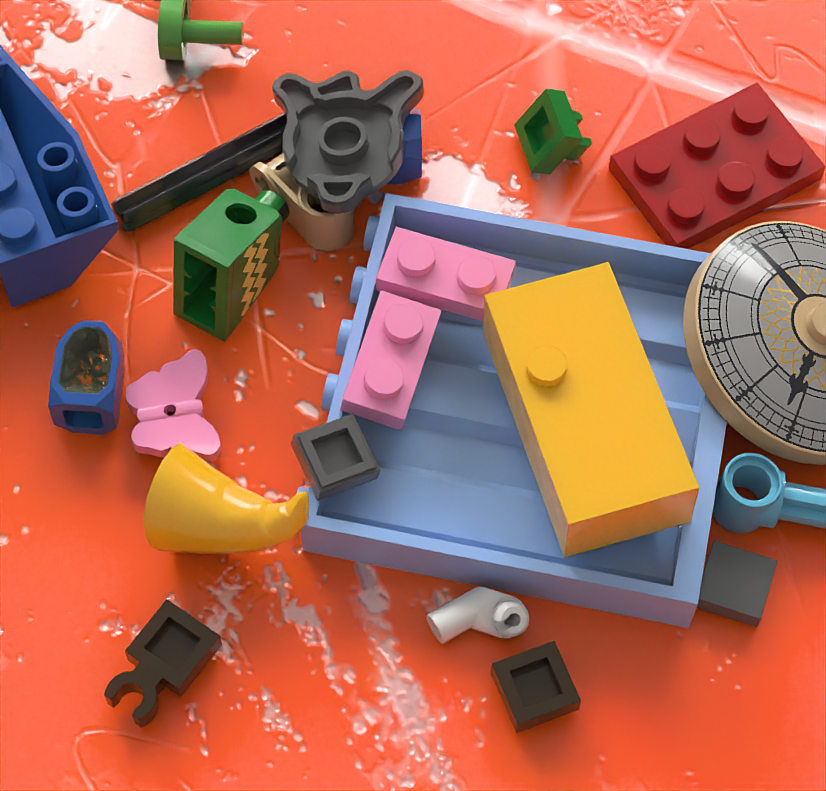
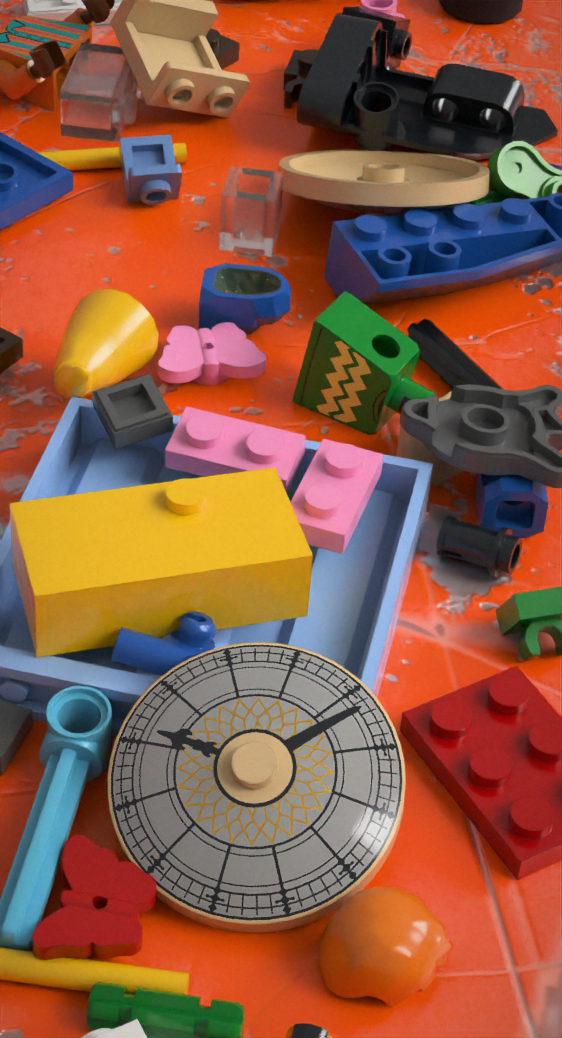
camera: 90 degrees right, 20 degrees down
none -> blue arm [111,612,216,676]
none -> black pin [436,516,522,577]

